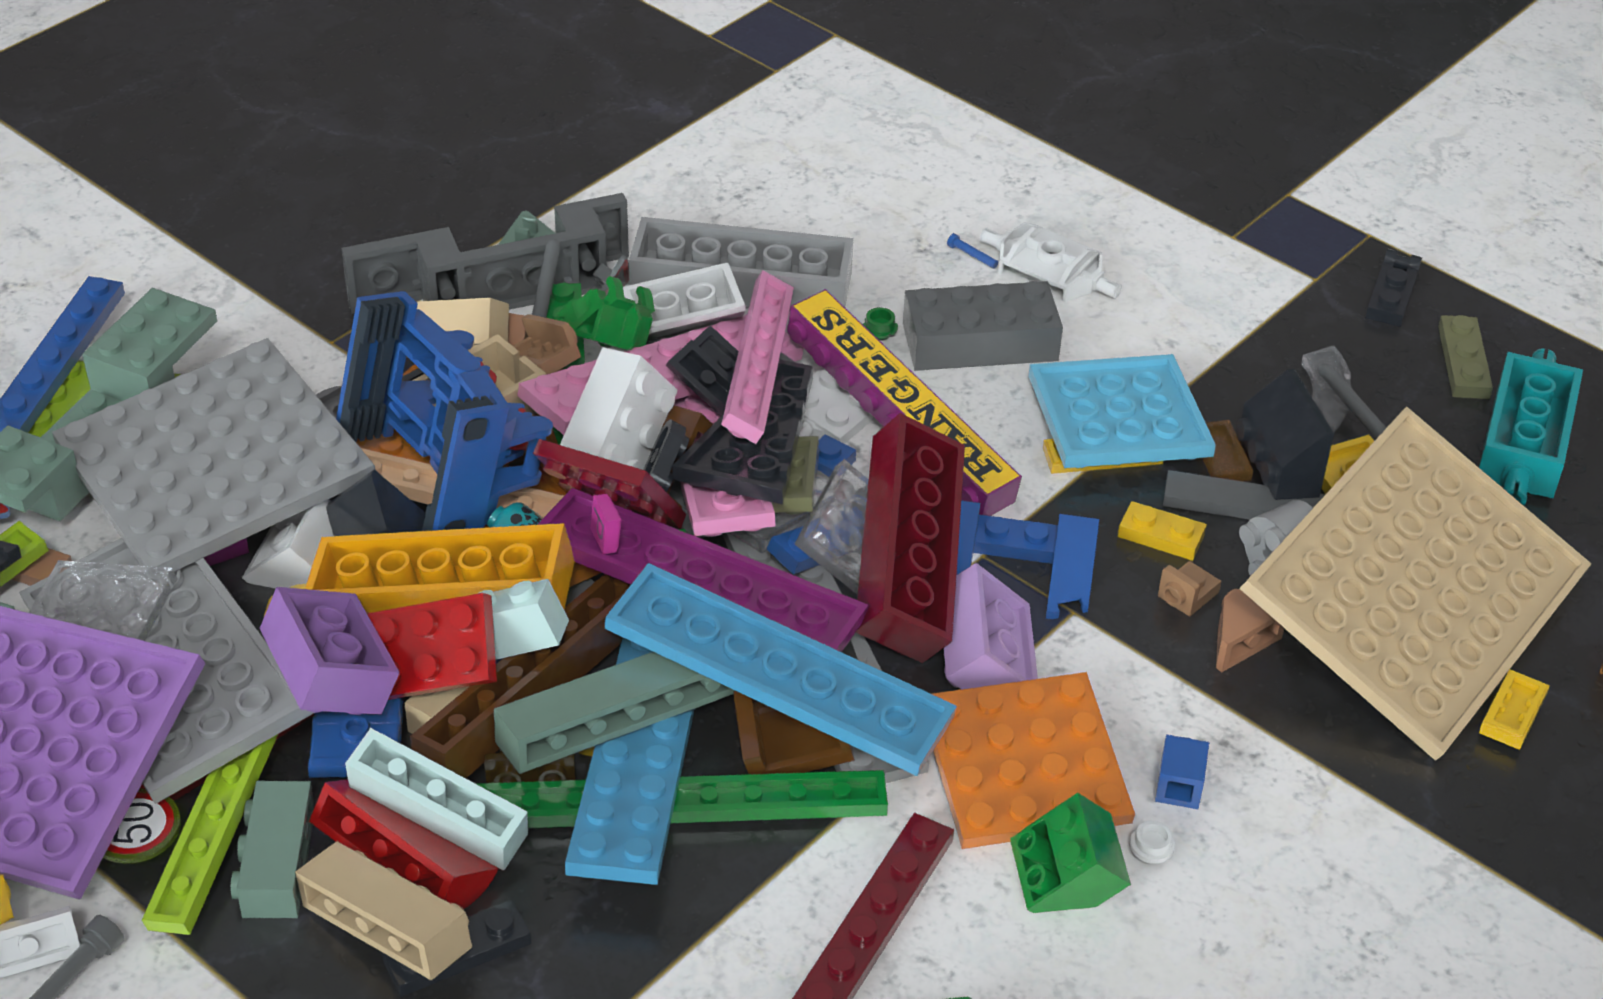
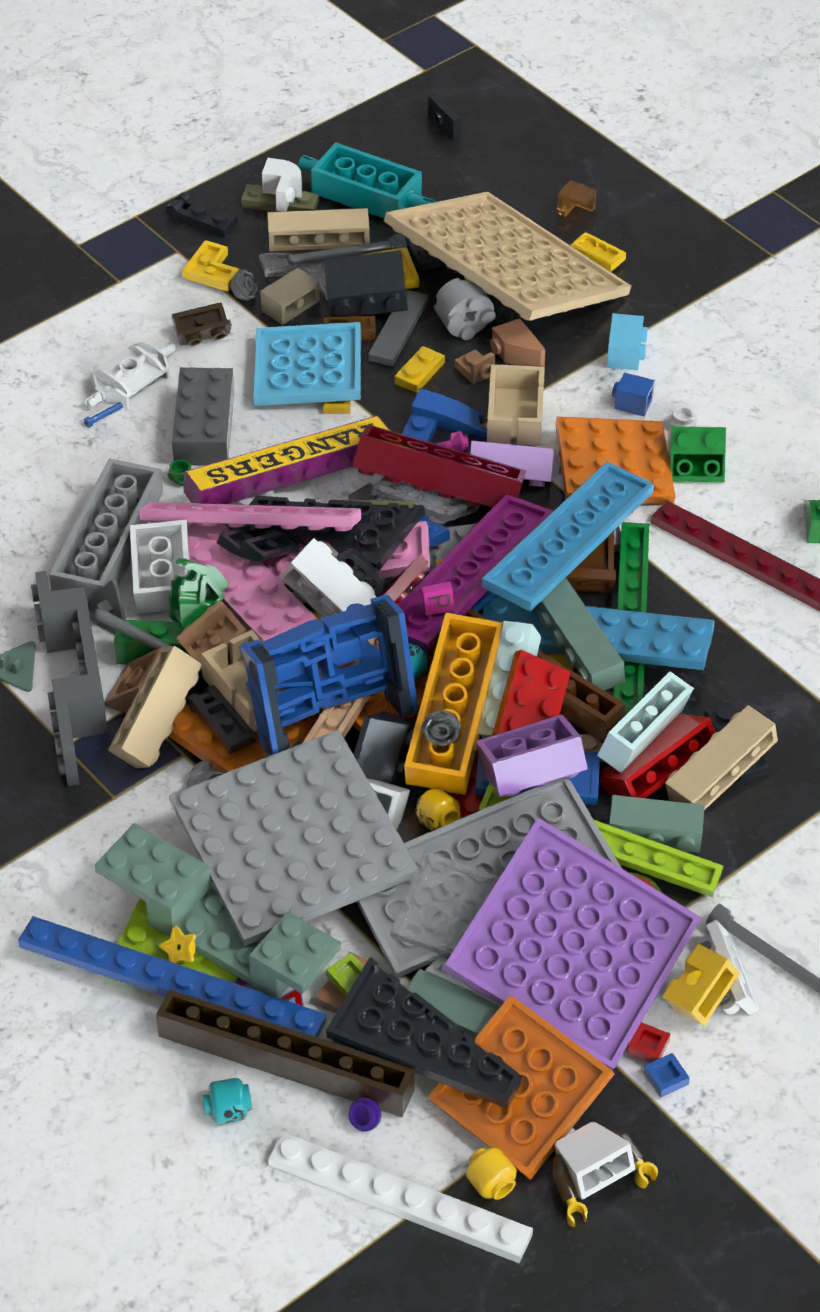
camera: 80 degrees left, 5 degrees up
none -> yellow plate [160,926,196,964]
none -> dark brown bracket [171,302,232,346]
none -> yellow plate [182,240,239,292]
none -> dark grey plate [231,269,257,301]
none -> dark tan brick [260,268,320,325]
none -> white brick [262,158,302,212]
none -> tan brick [268,208,370,251]
none -> dark grey plate [422,710,461,746]
none -> dark pink plate [436,431,469,452]
none -> tan piece [487,364,544,446]
none -> medium azure brick [607,313,648,371]

